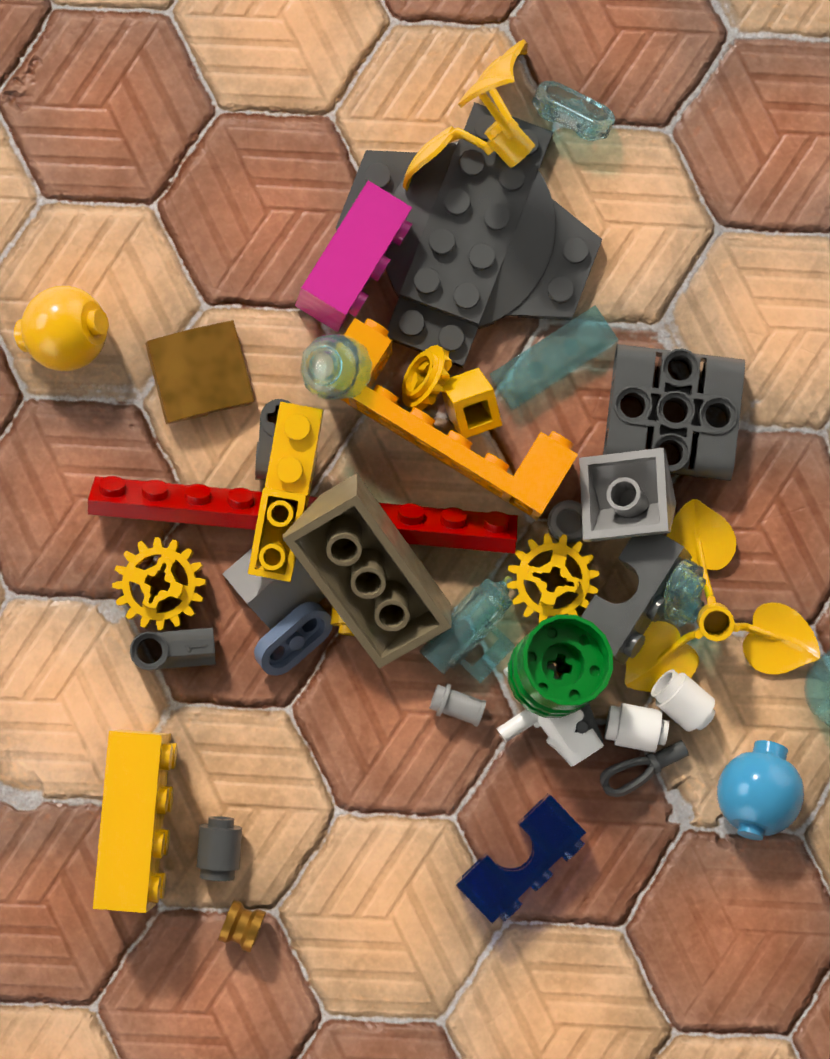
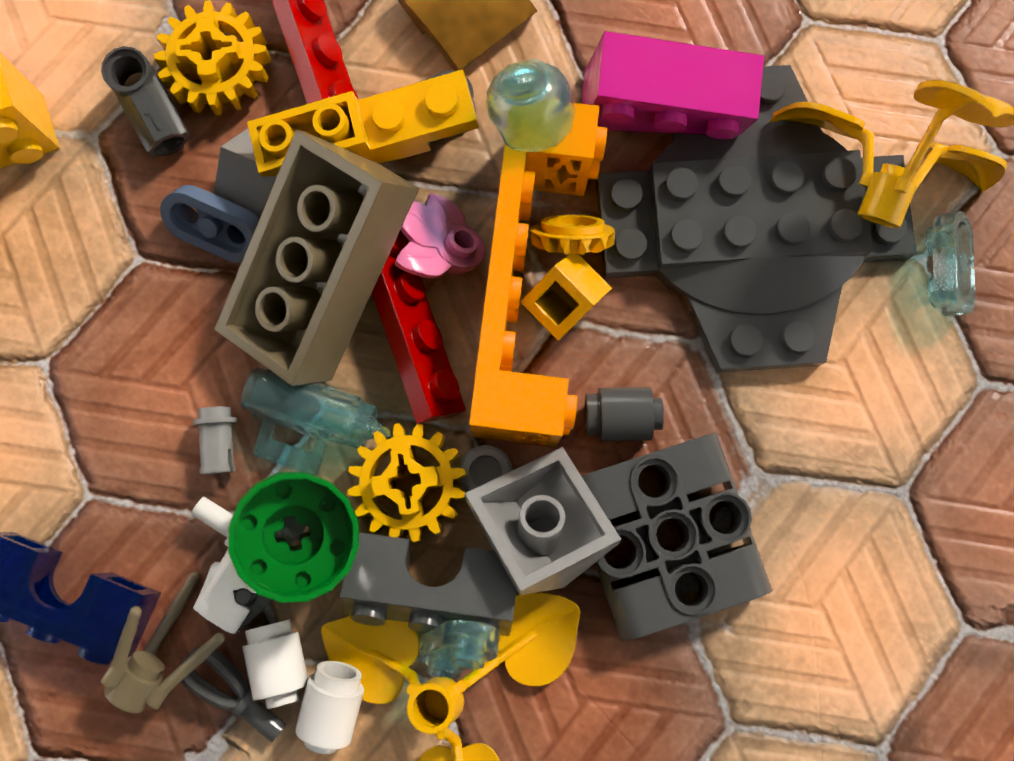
camera: 60 degrees right, 5 degrees down
clear light blue plate [489,305,618,411] -> none
none -> dark tan plant [101,572,225,713]
none -> bright pink plate [394,193,485,279]
none -> dark grey brick [584,387,664,442]

